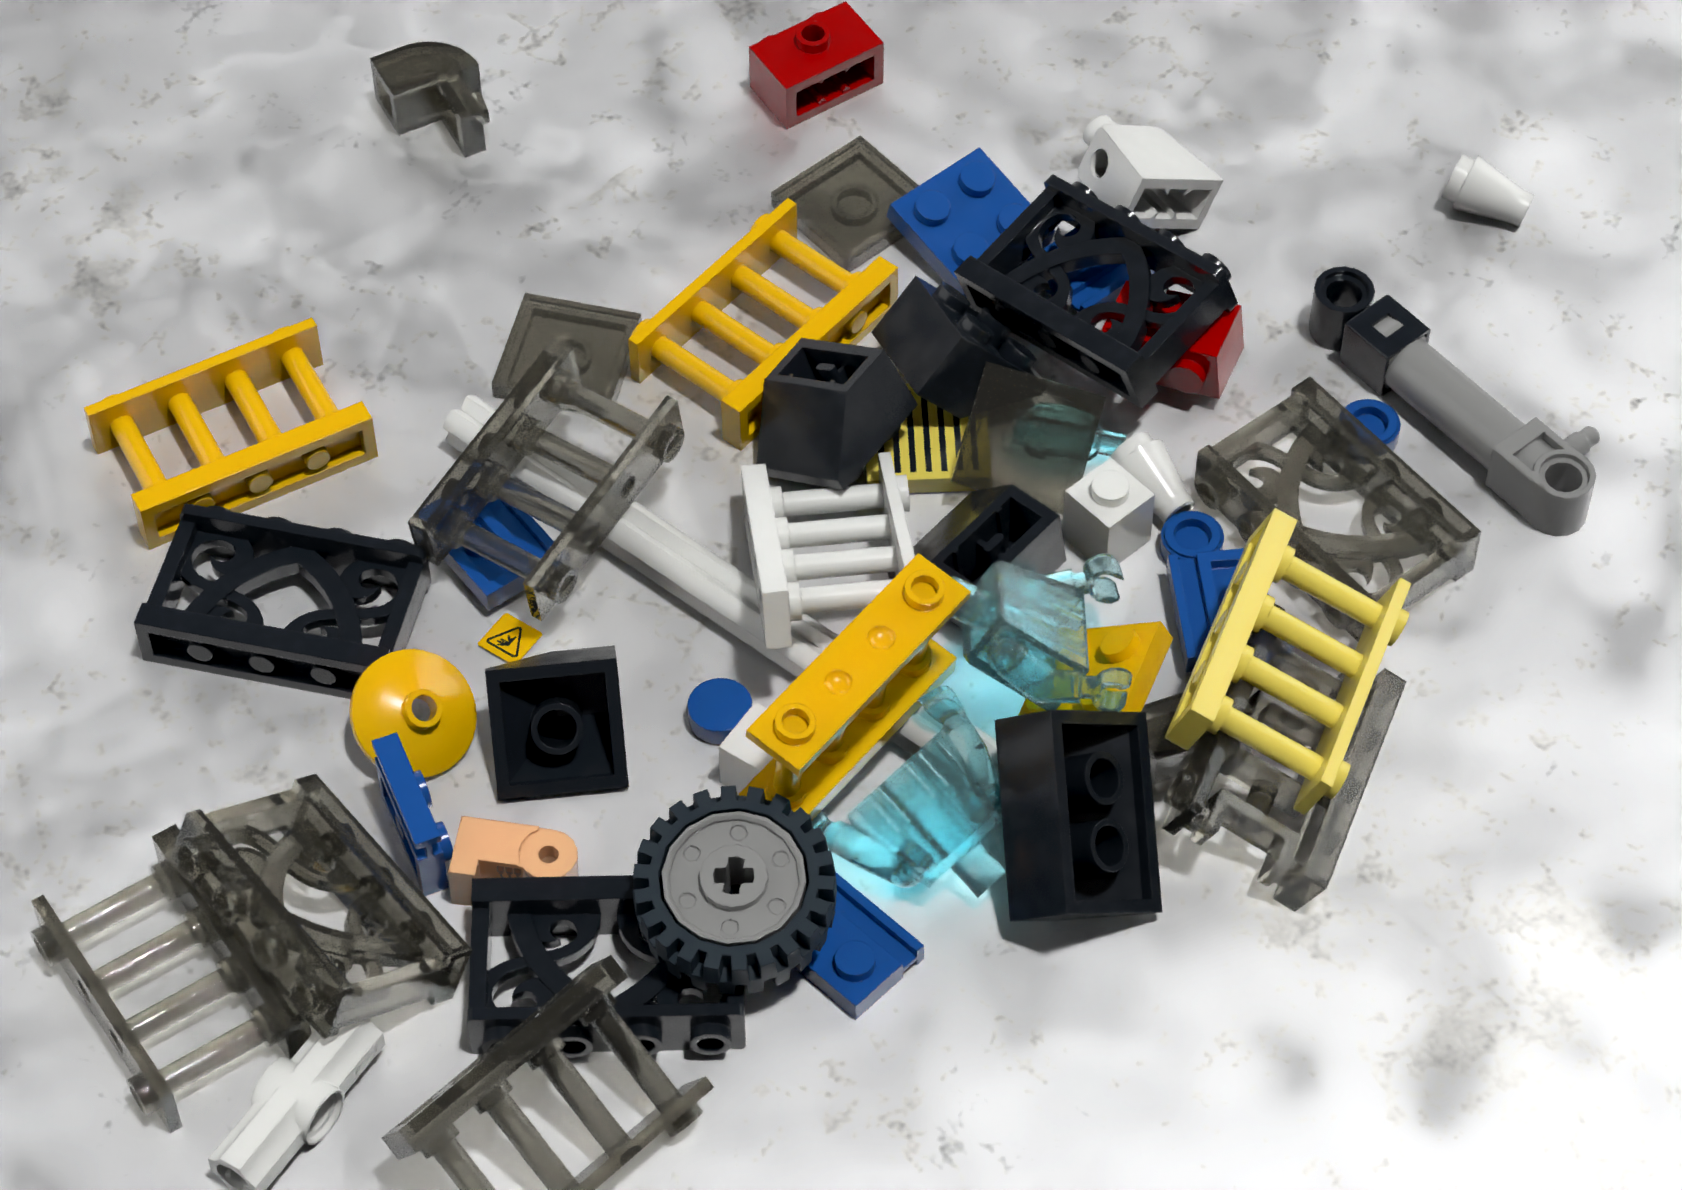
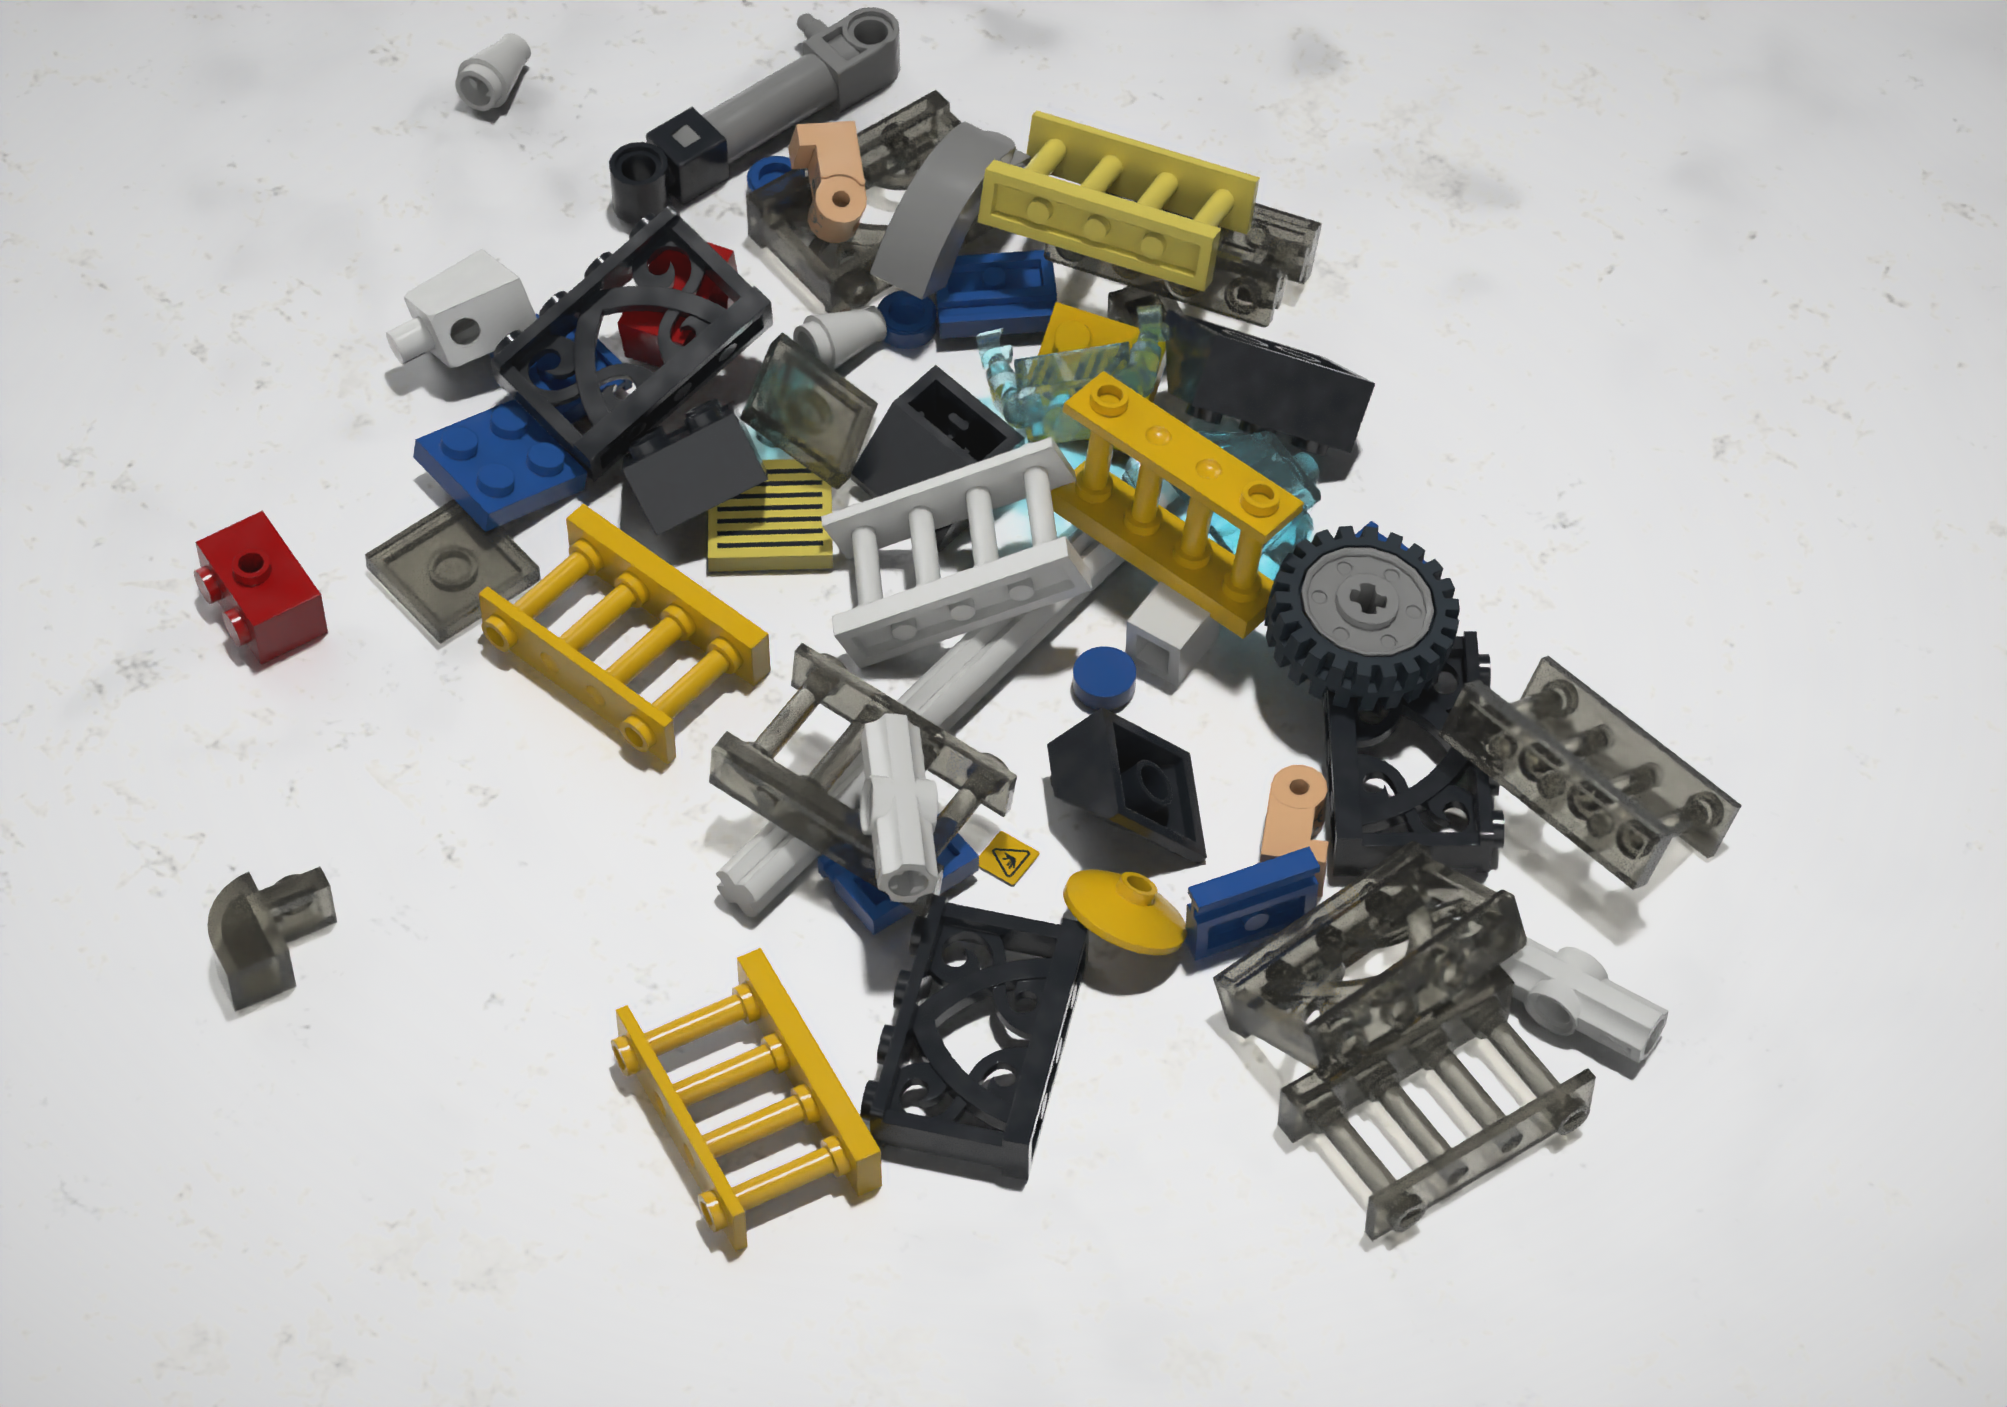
camera: 90 degrees left, 0 degrees up
clear smoke tile [491,293,642,419] -> none
black slope [756,338,918,490] -> none
white brick [1062,457,1155,574] -> none
none -> light nougat leg [788,121,867,243]
none -> white piece [860,714,938,903]
none -> light grey arch [870,121,1031,299]

